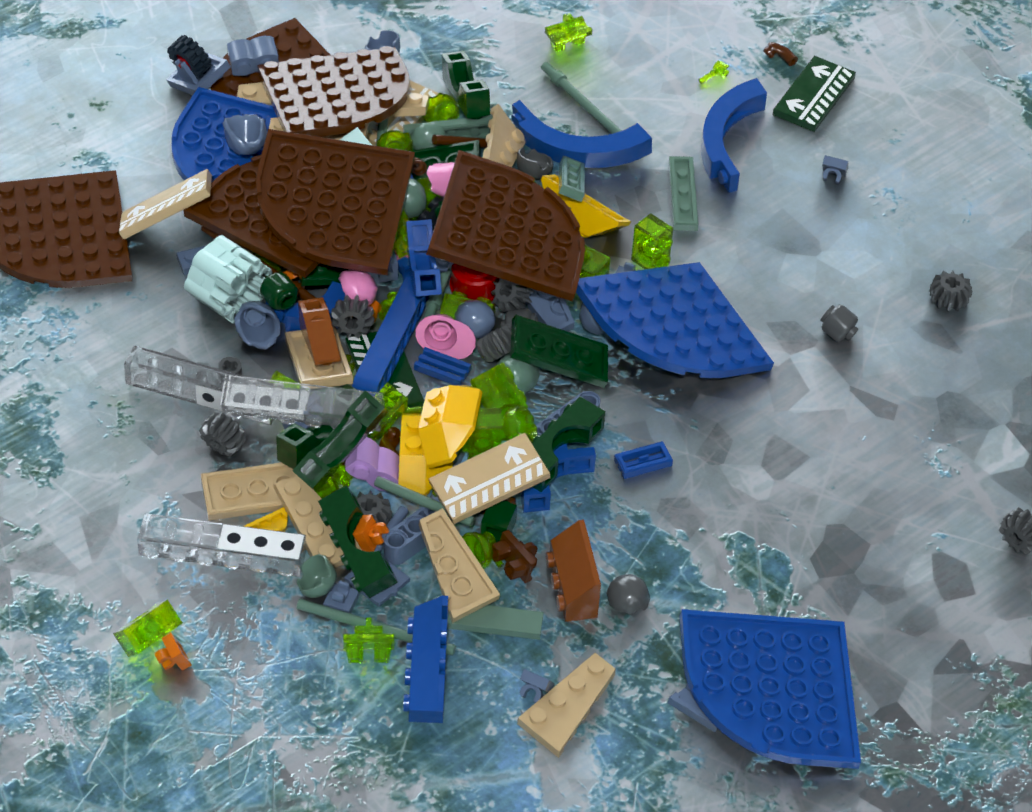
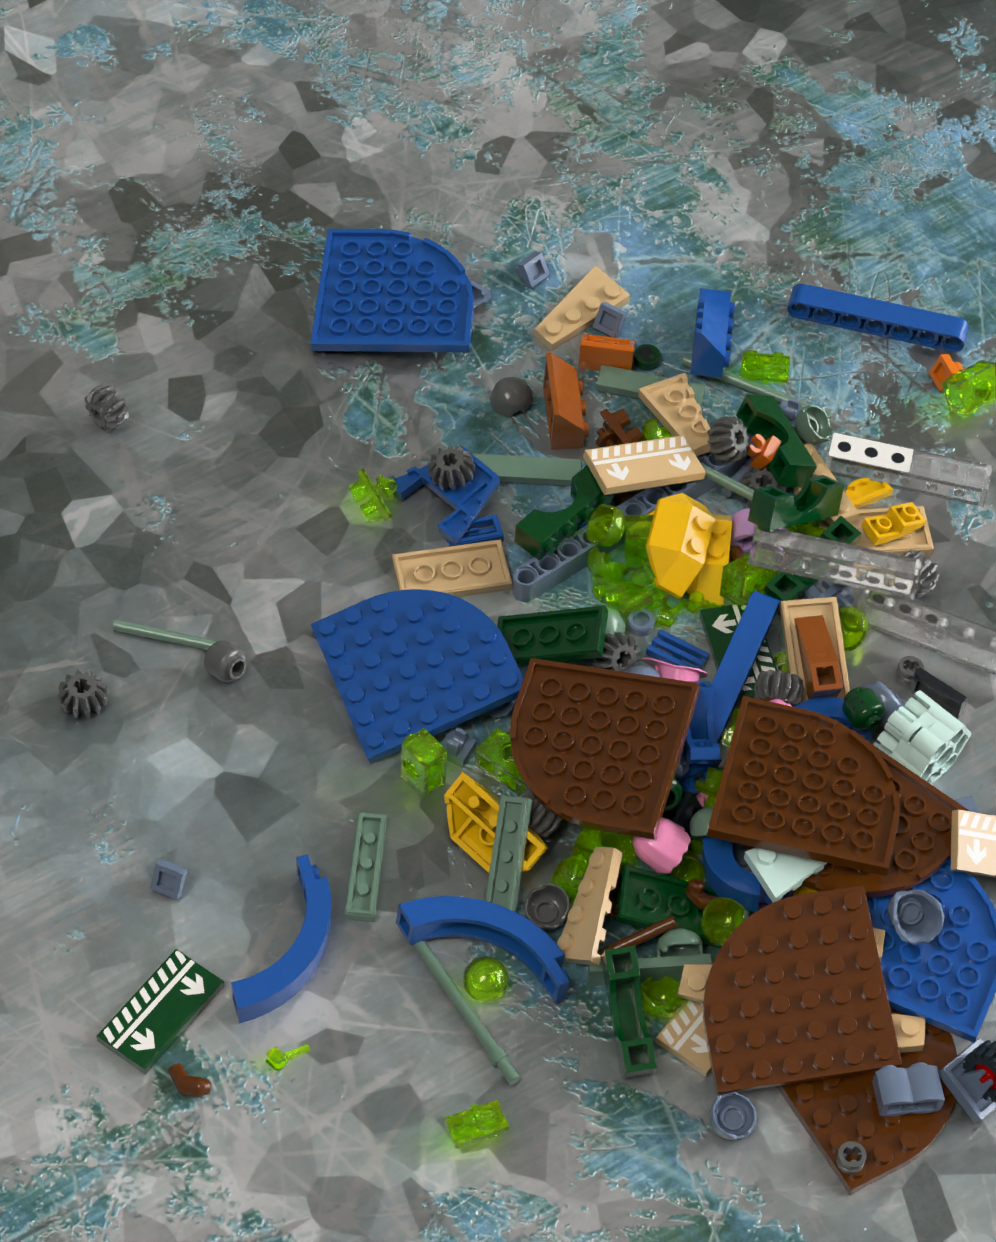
camera: 175 degrees left, 5 degrees up
none -> sand green bar [113,619,217,650]
none -> clear neon green hips [348,468,397,521]
none -> blue wing [385,447,500,545]
none -> tan tile [392,539,512,597]
none -> dark grey gear [428,445,476,492]
none -> clear neon green hair [463,956,509,1003]
none -> sand green tile [473,453,581,486]
none -> sand blue tile [515,251,550,288]
none -> orange slope [578,334,635,371]
none -> dark green tile [634,344,661,370]
none -> dark grey gear [707,416,750,463]
none -> blue beam [787,284,968,352]
none -> dark grey bush [836,1141,867,1174]
none -> yellow slope [861,502,926,546]
none -> black tile [910,667,967,720]

